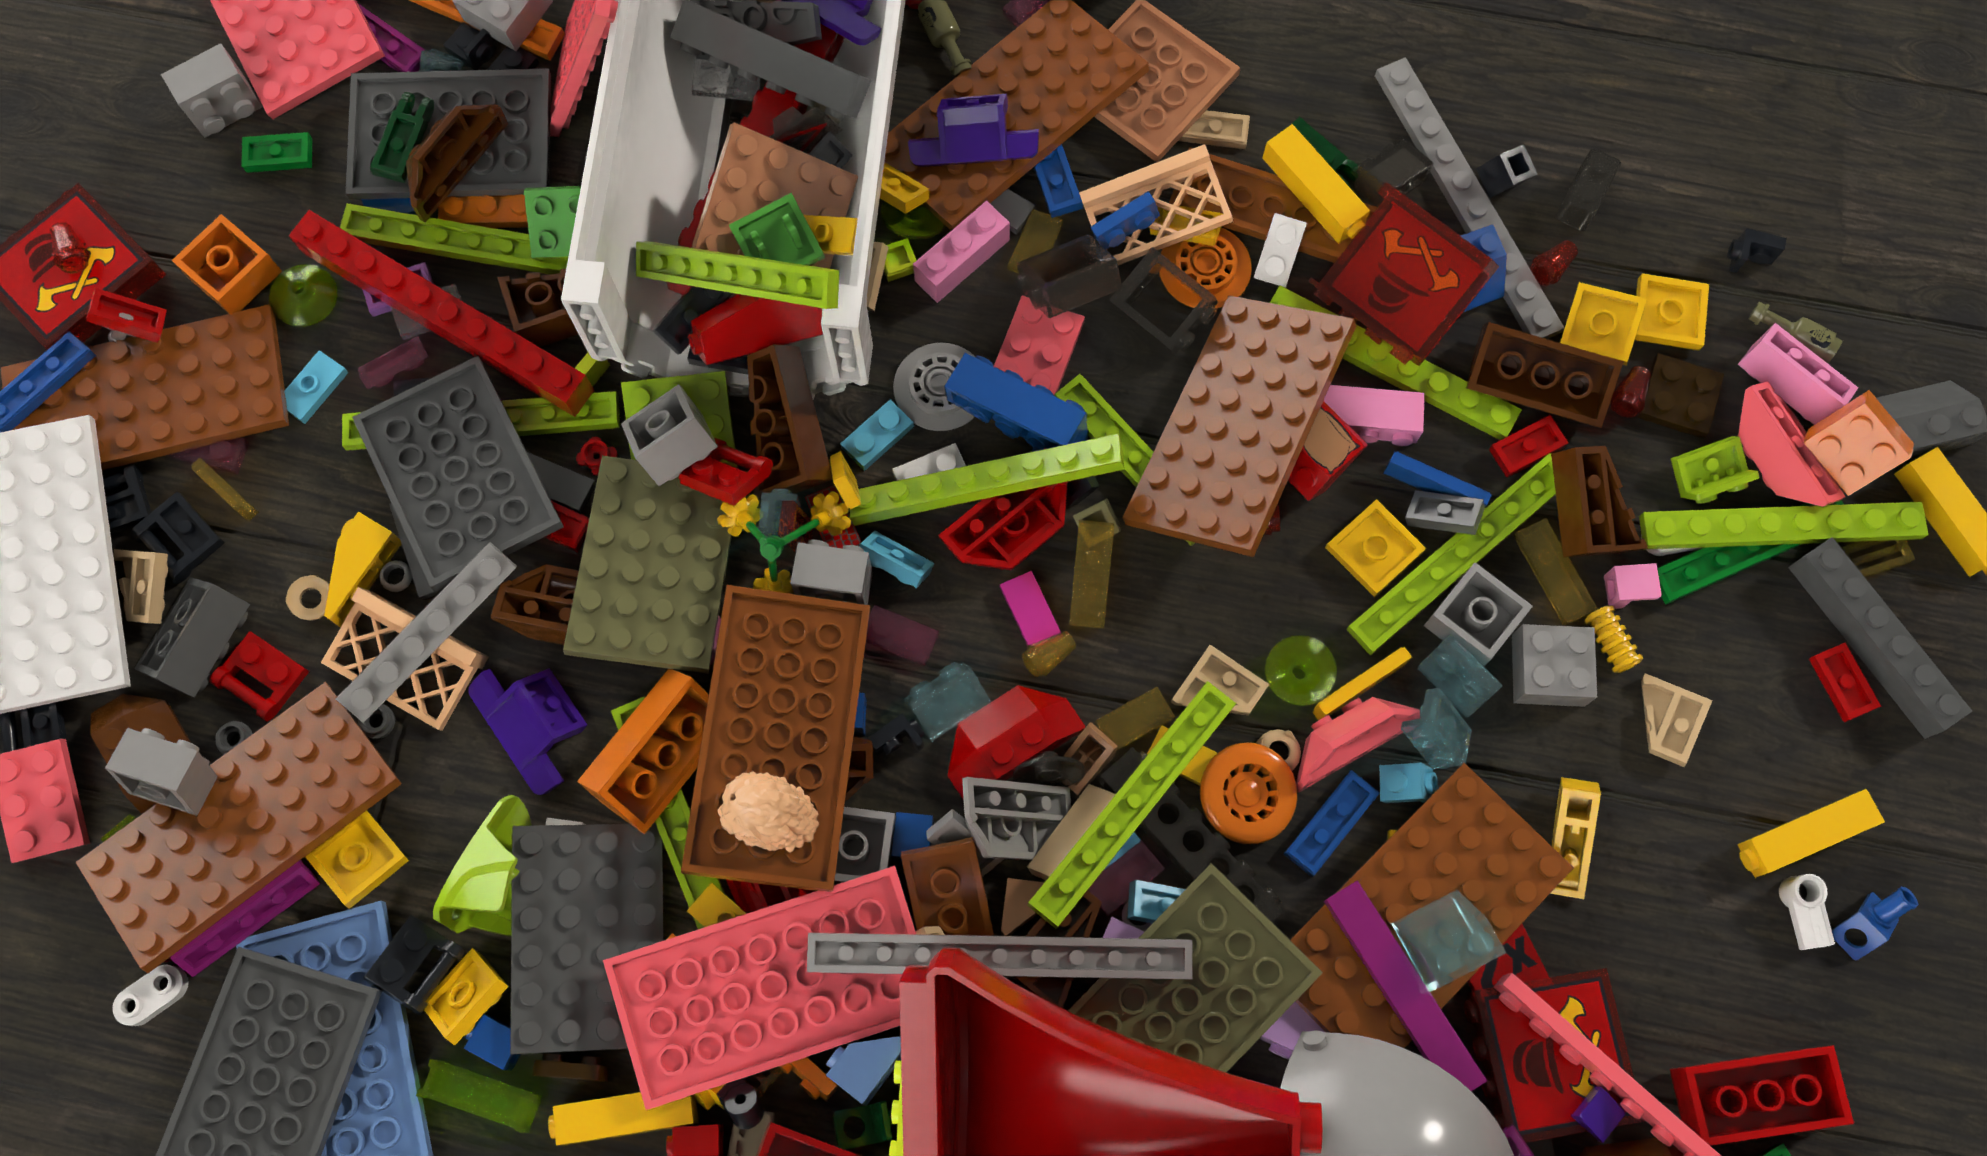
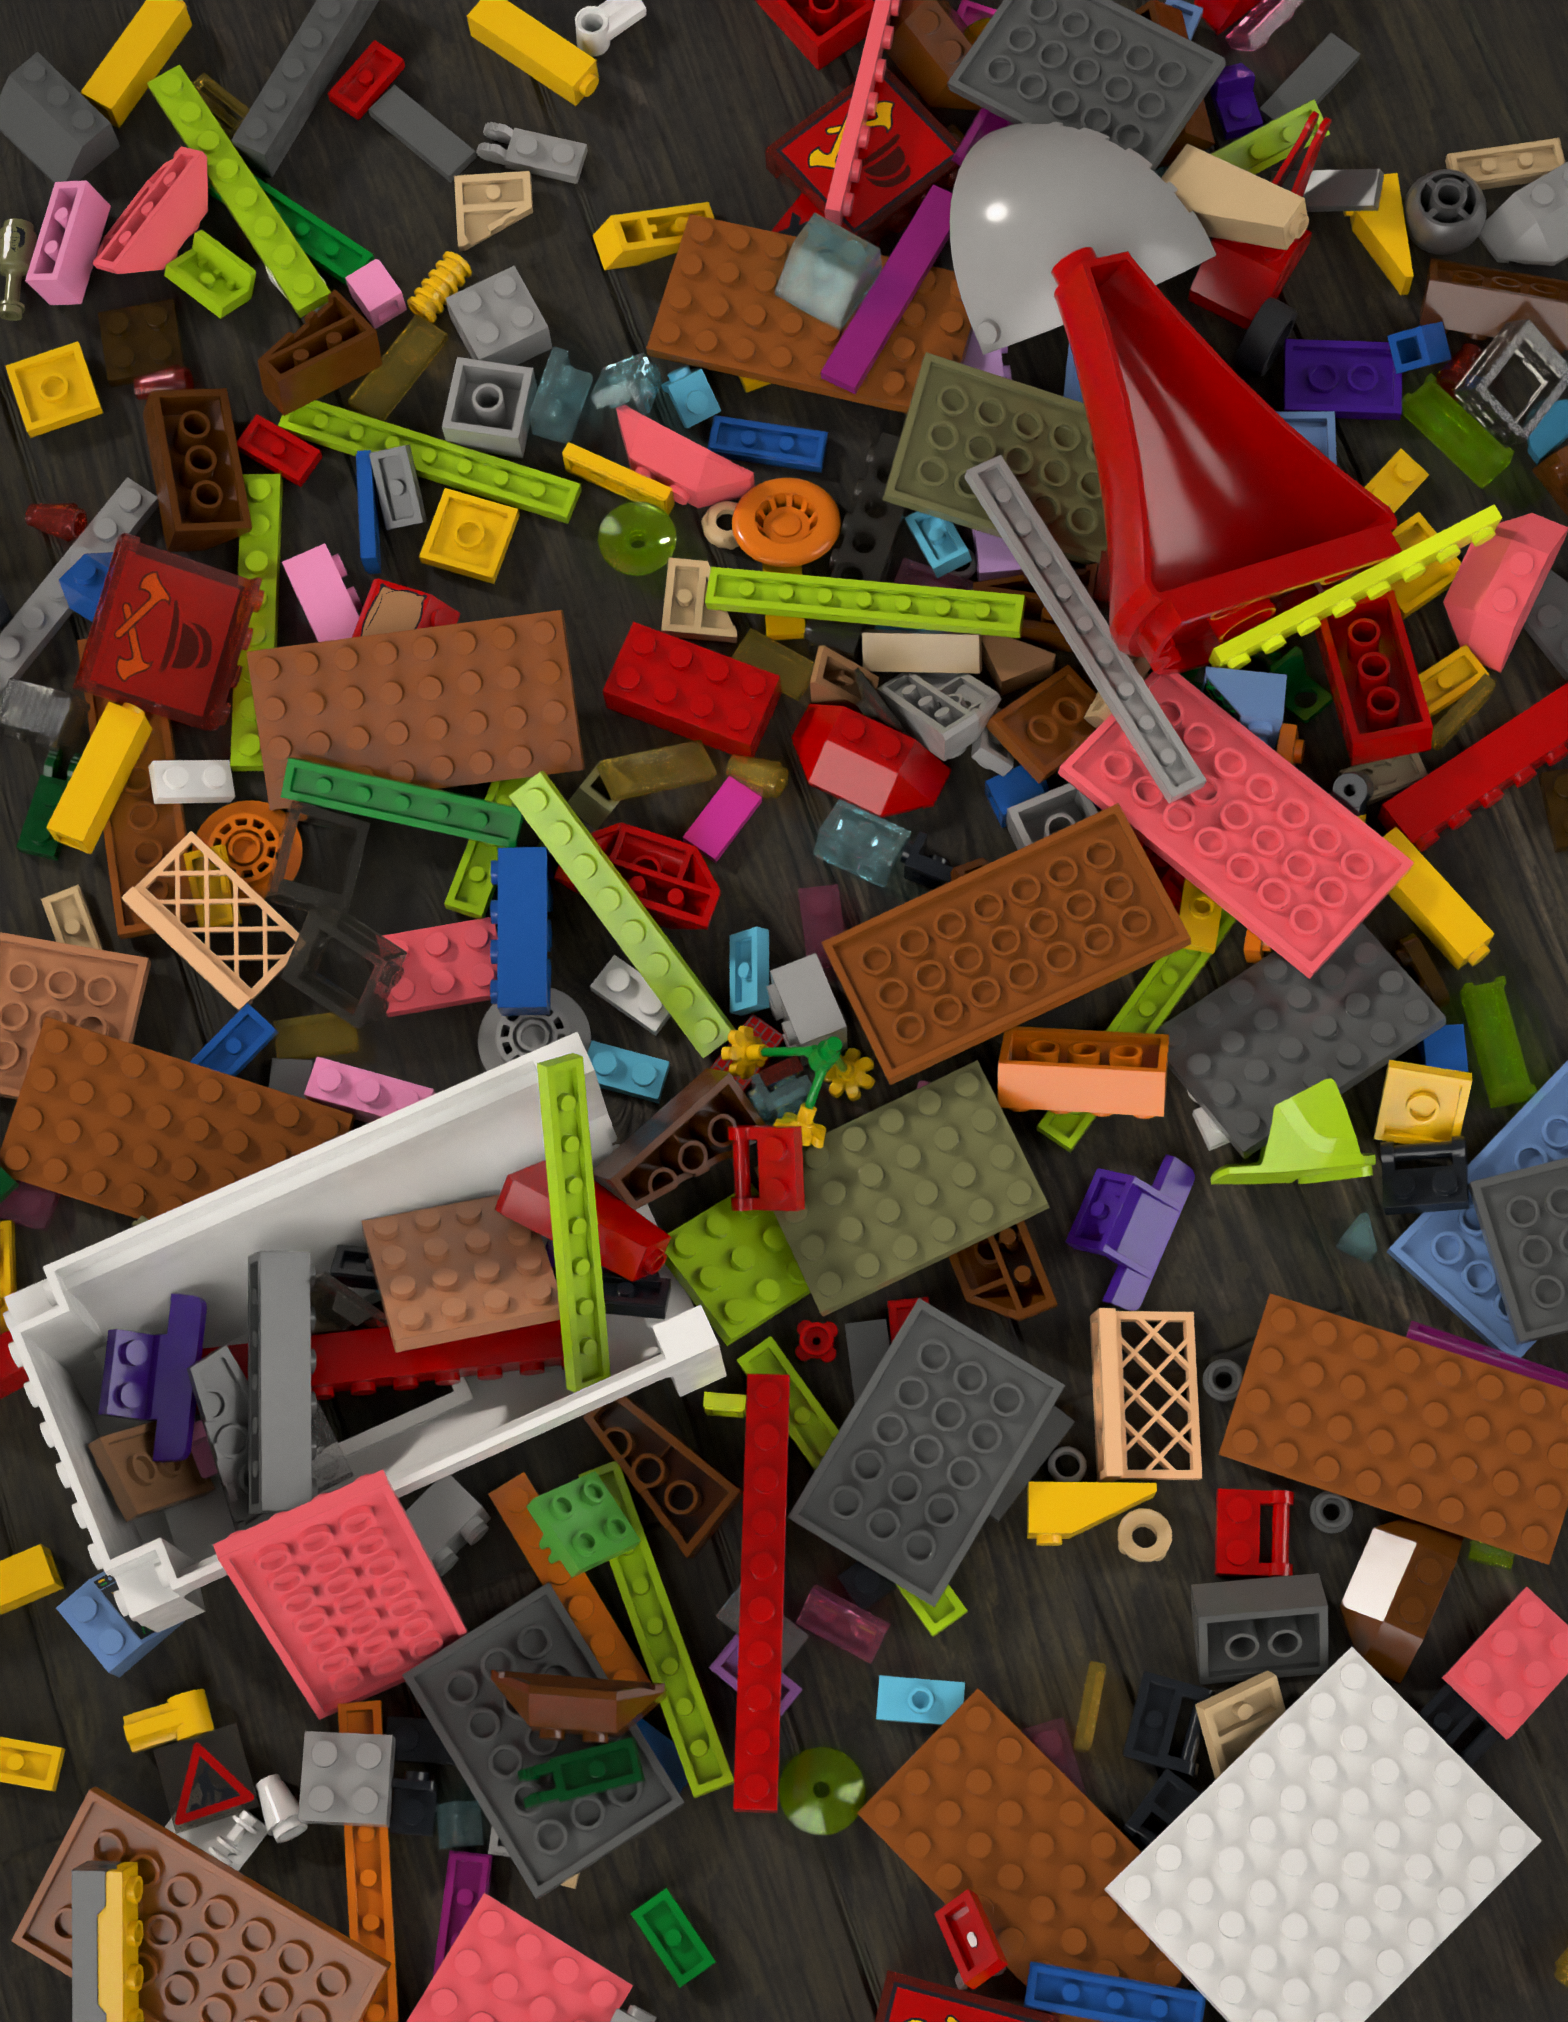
camera: 115 degrees left, 0 degrees up
light grey brick [105,728,218,816] -> none
orange brick [171,214,282,315] -> none
yellow plate [305,810,409,909] -> none
light grey plate [336,542,517,723] -> none
light grey brick [621,384,718,486] -> none
light nougat piece [718,771,819,853] -> none
bright green plate [729,193,825,266] -> none
yellow plate [804,215,858,256] -> none
yellow tile [829,451,861,510] -> none
dark purple plate [908,93,1039,167] -> none
blue plate [1091,191,1160,251] -> none
yellow plate [1560,282,1647,366] -> none
dark purple slope [1571,1086,1626,1143] -> none
orange brick [1803,390,1914,496] -> none
none -> green plate [281,757,523,848]
none -> dark grey tile [368,84,477,183]
none -> light grey hinge [476,122,588,184]
none -> red brick [603,622,782,762]
none -> clear light blue slope [1336,1212,1377,1262]

